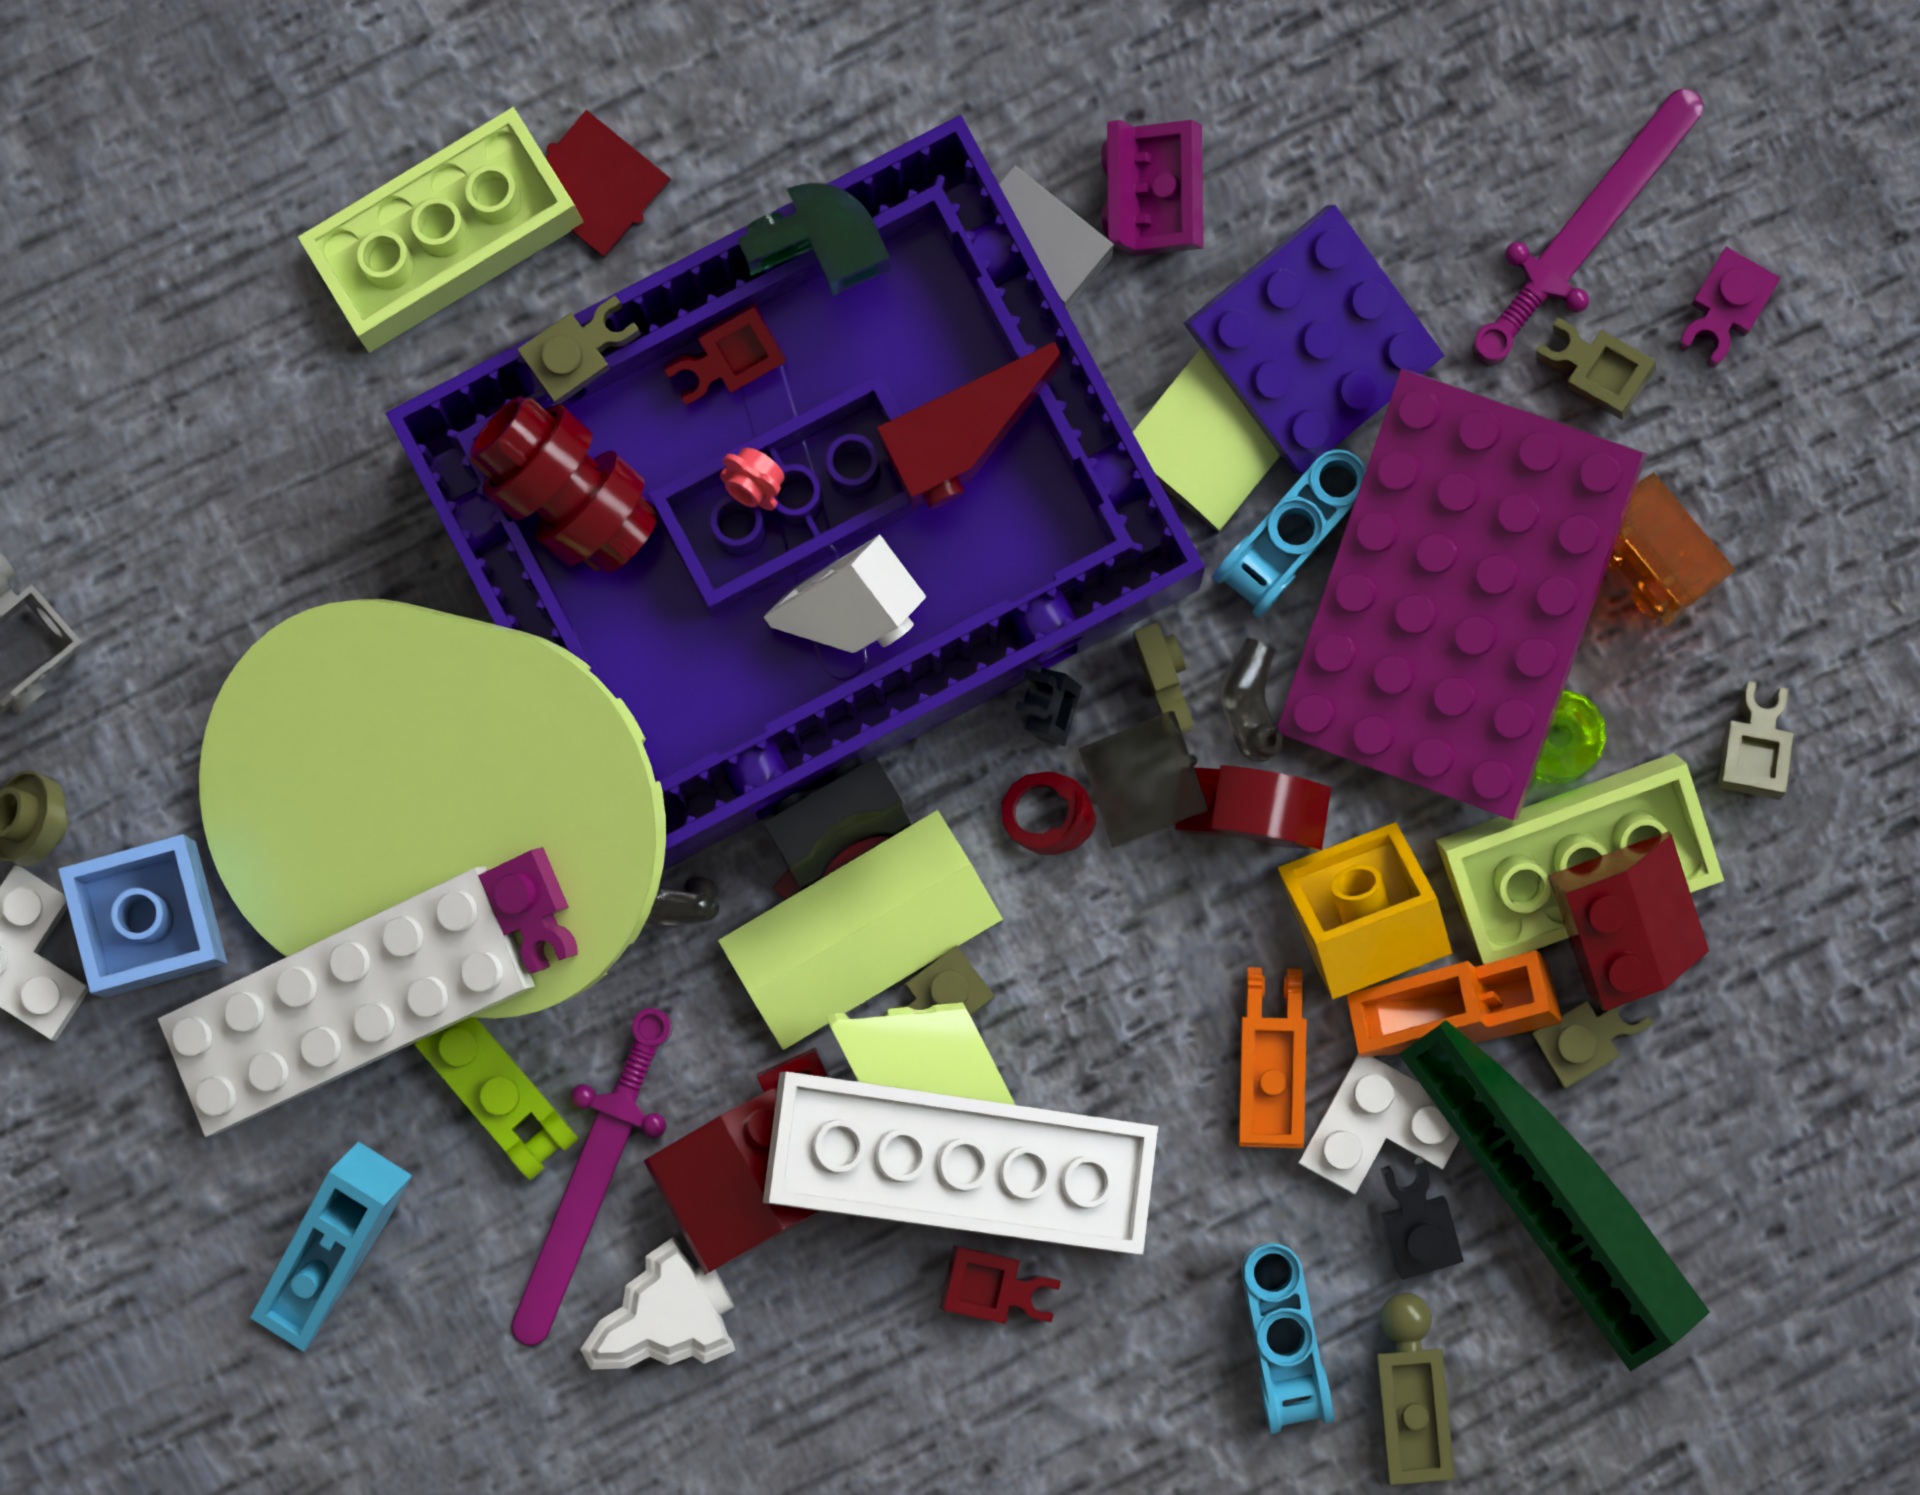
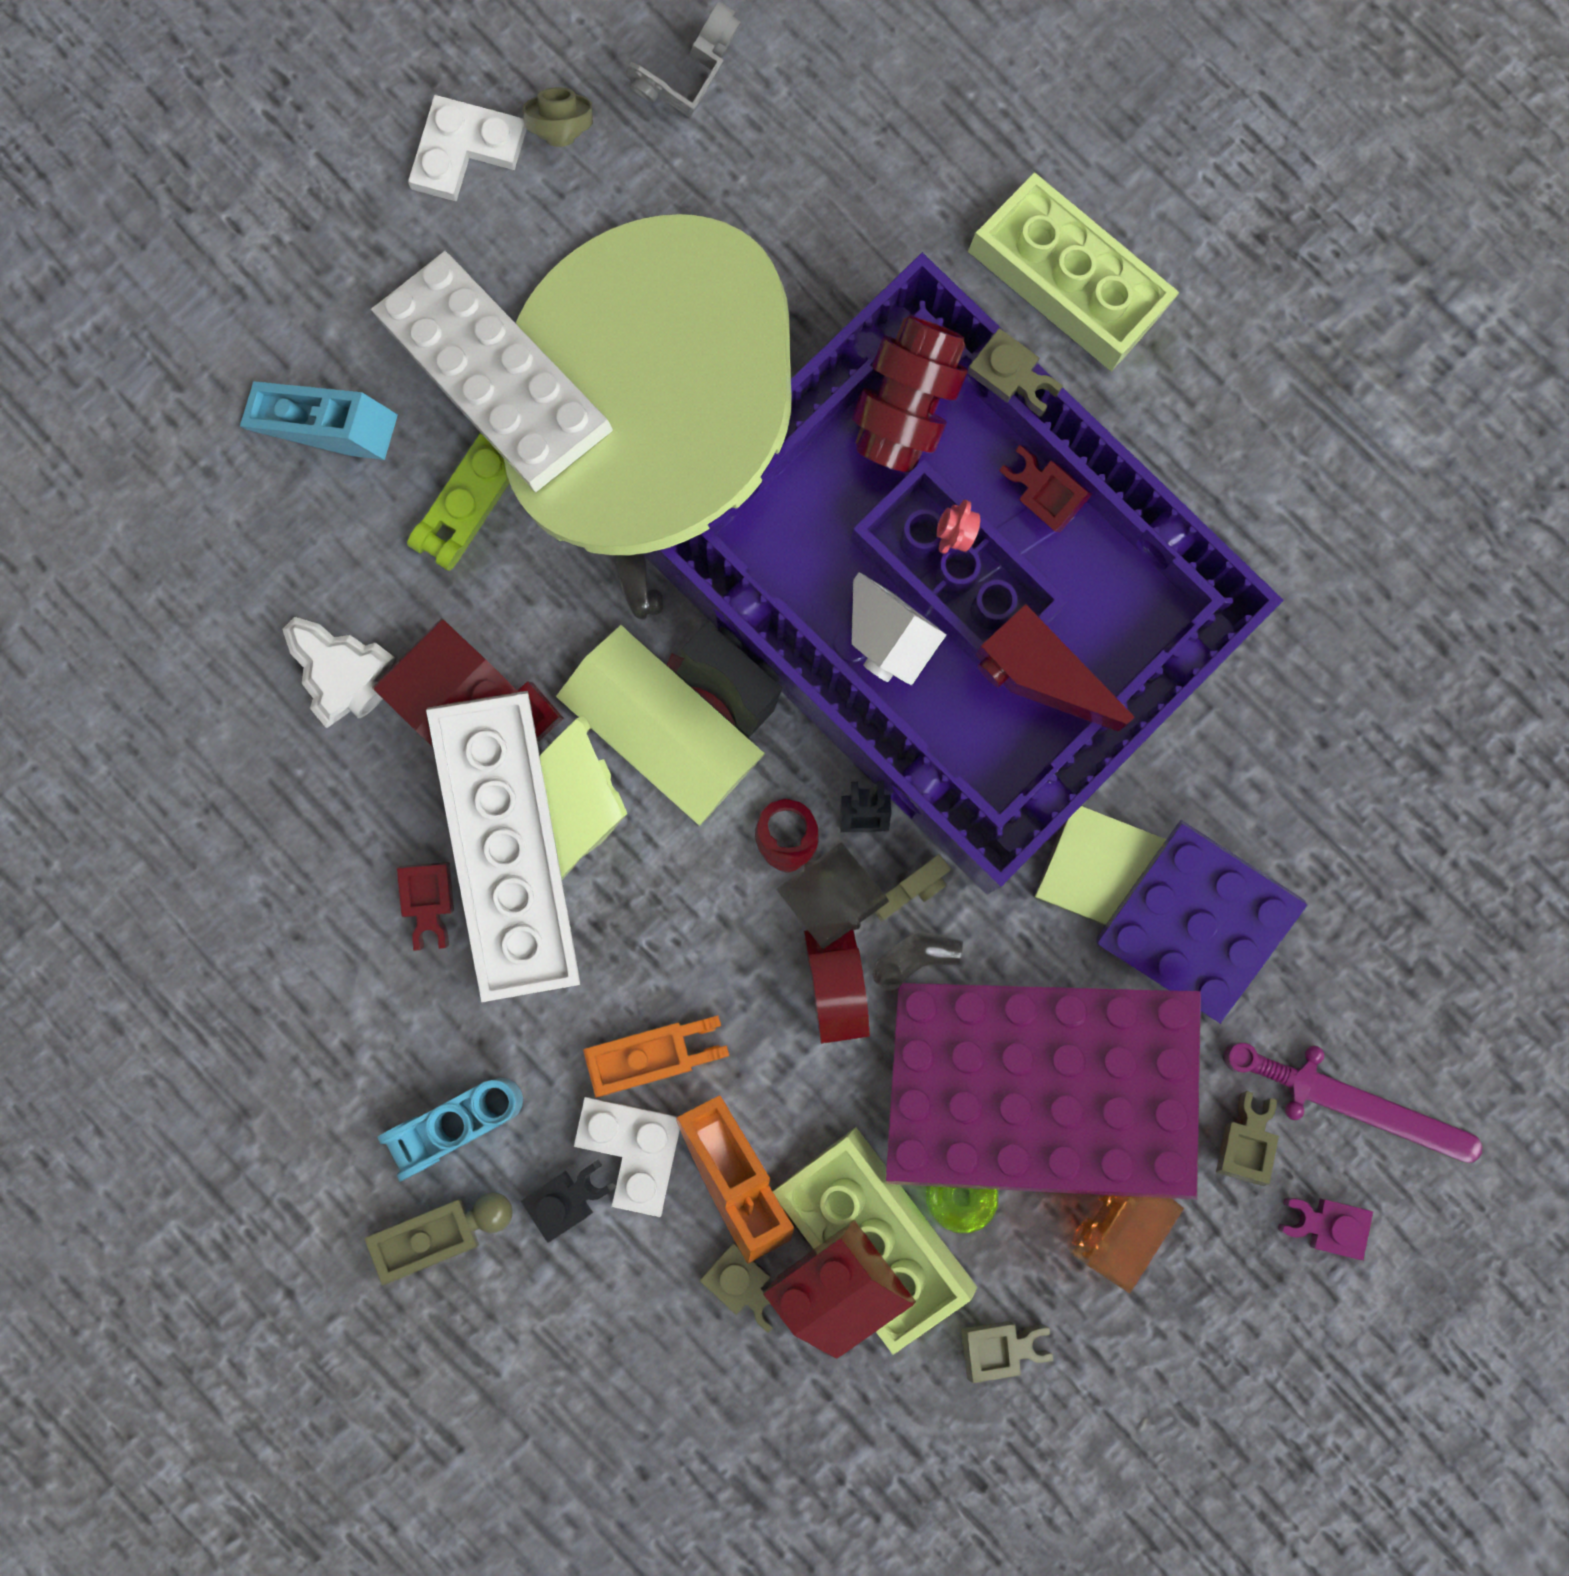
camera: 60 degrees right, 0 degrees up
light blue brick [58,834,228,998] -> none
magenta plate [478,847,578,973] -> none
magenta sword [512,1008,673,1346] -> none
dark red piece [546,110,671,259] -> none
clear green brick [737,183,891,296] -> none
olive plate [881,945,995,1017] -> none
light grey brick [999,165,1114,311] -> none
magenta bracket [1101,120,1203,256] -> none
medium azure piece [1211,449,1366,619] -> none
yellow slope [1277,822,1453,1000] -> none
dark green slope [1399,1020,1710,1372] -> none

